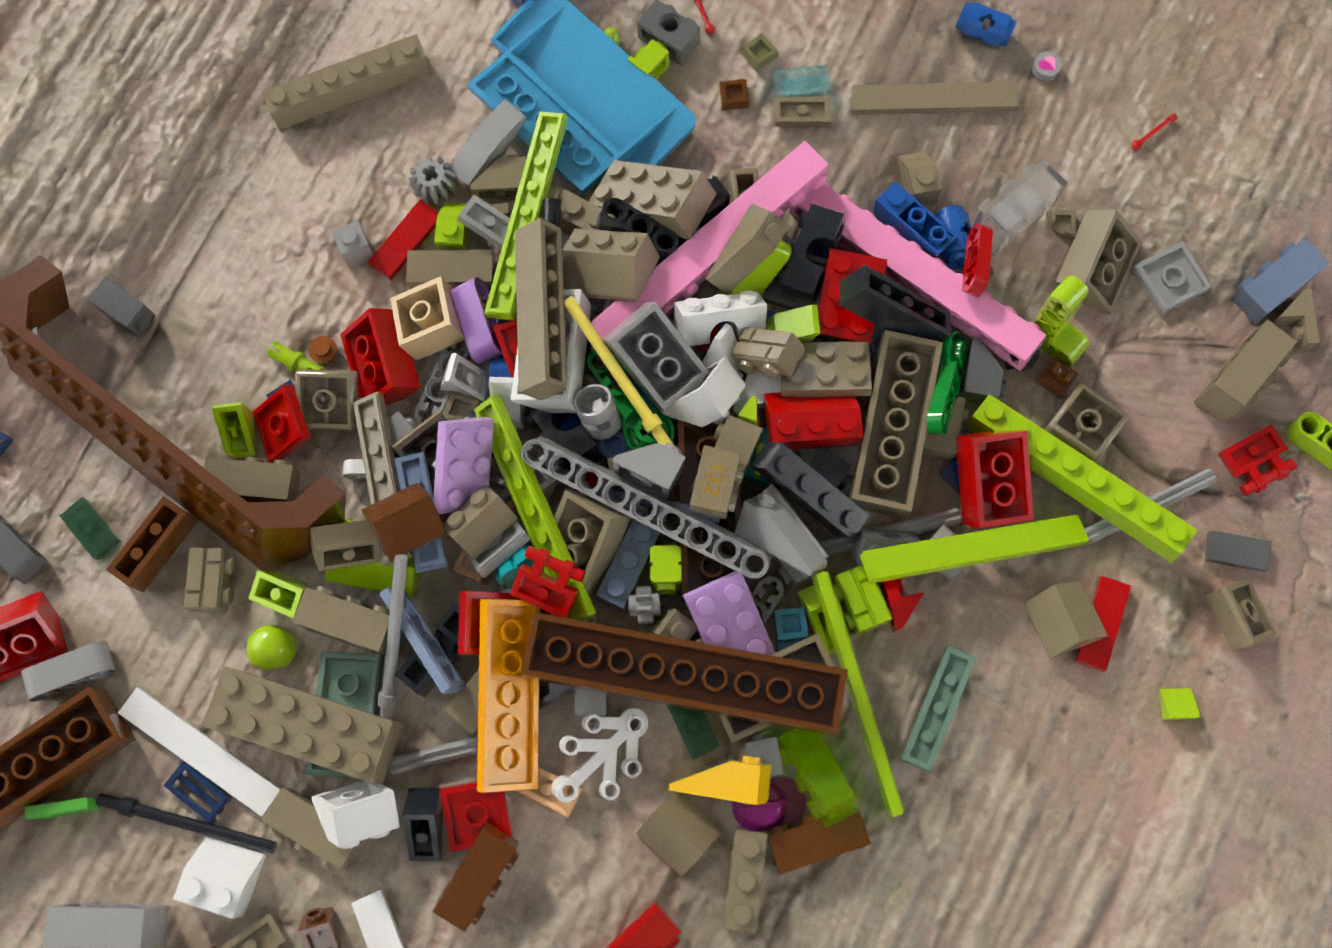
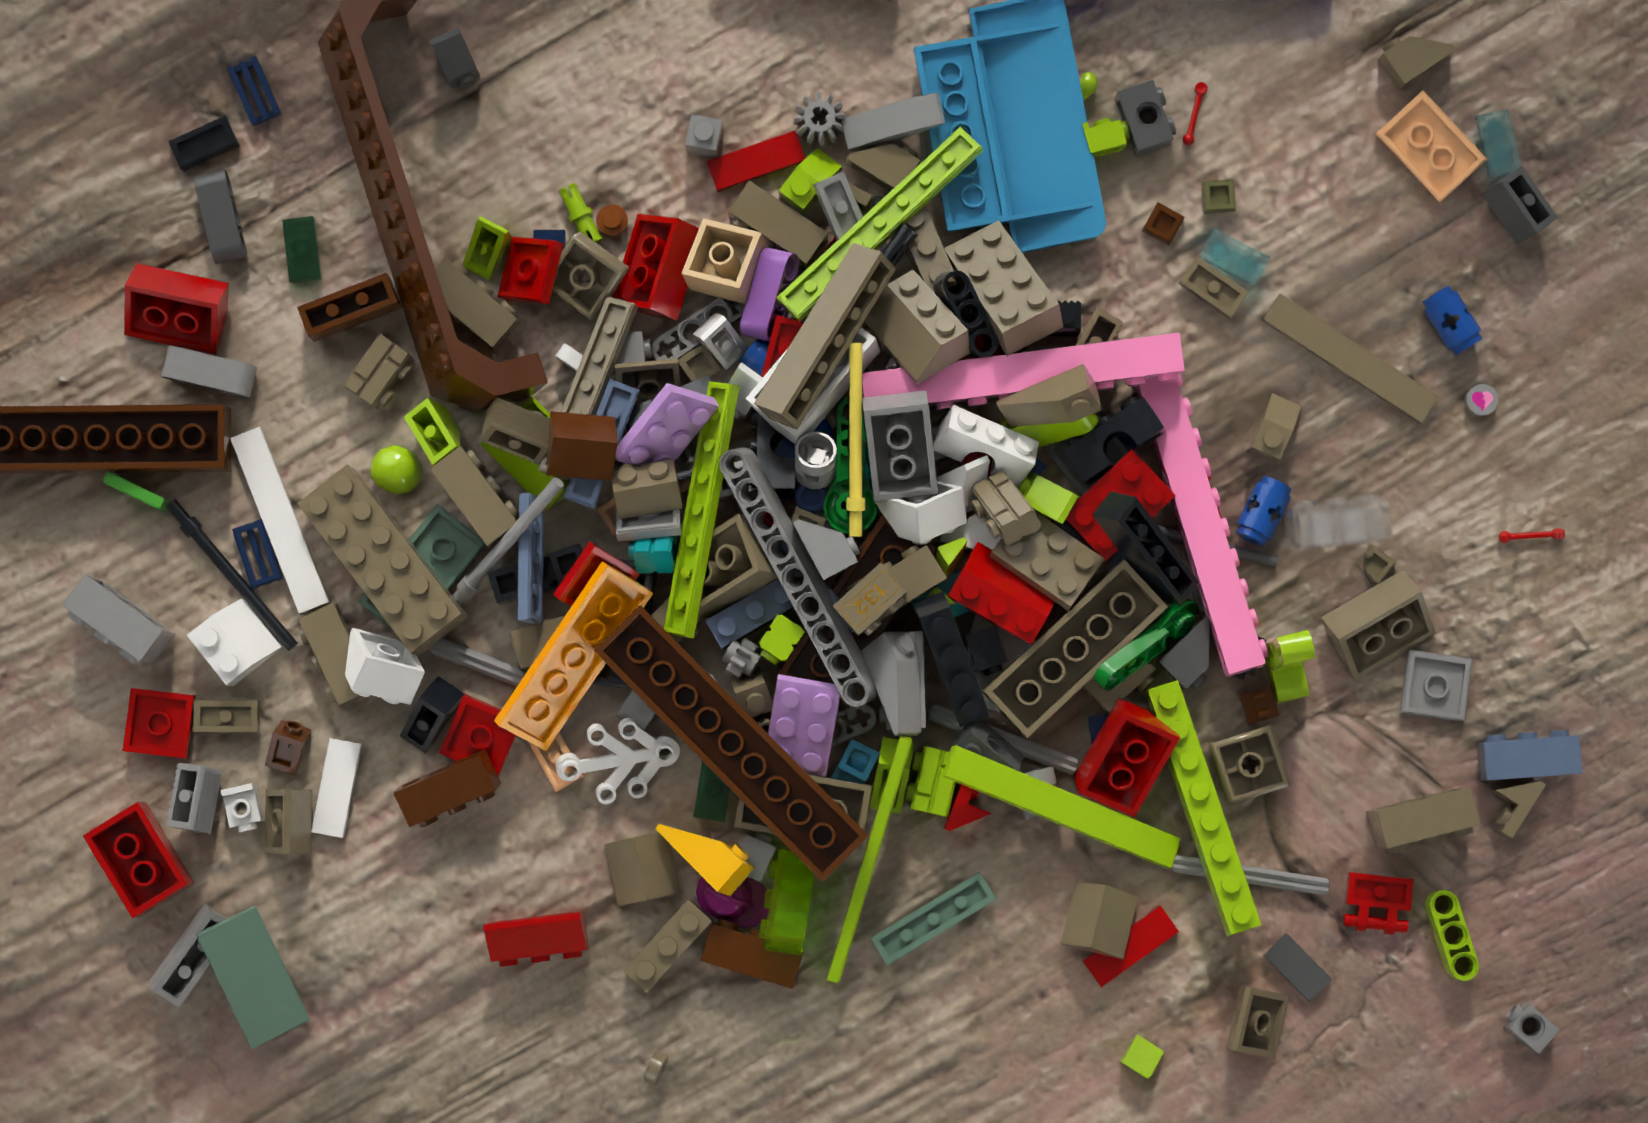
camera: 30 degrees right, 10 degrees up
red plate [510,546,586,618] -> none
blue slope [873,181,958,256] -> none
red beam [962,223,993,297] -> none

